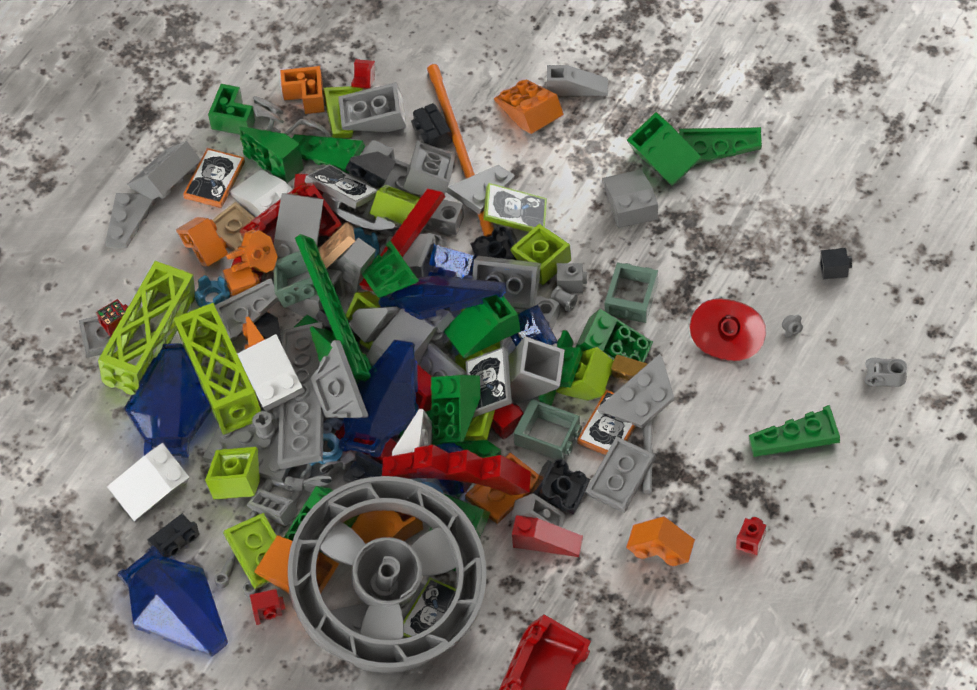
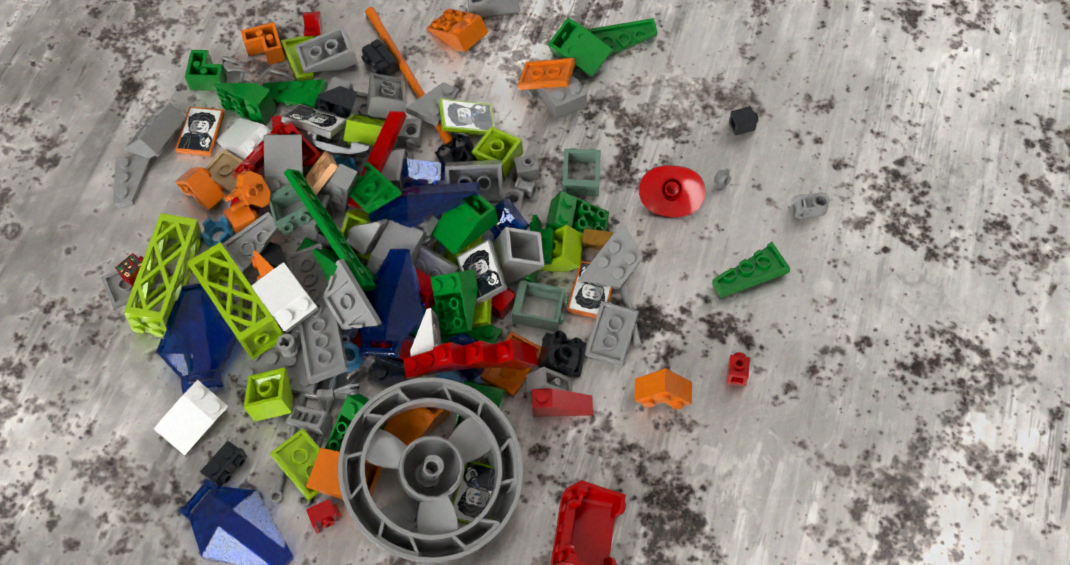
camera: 15 degrees left, 5 degrees up
none -> orange tile [518,58,576,90]

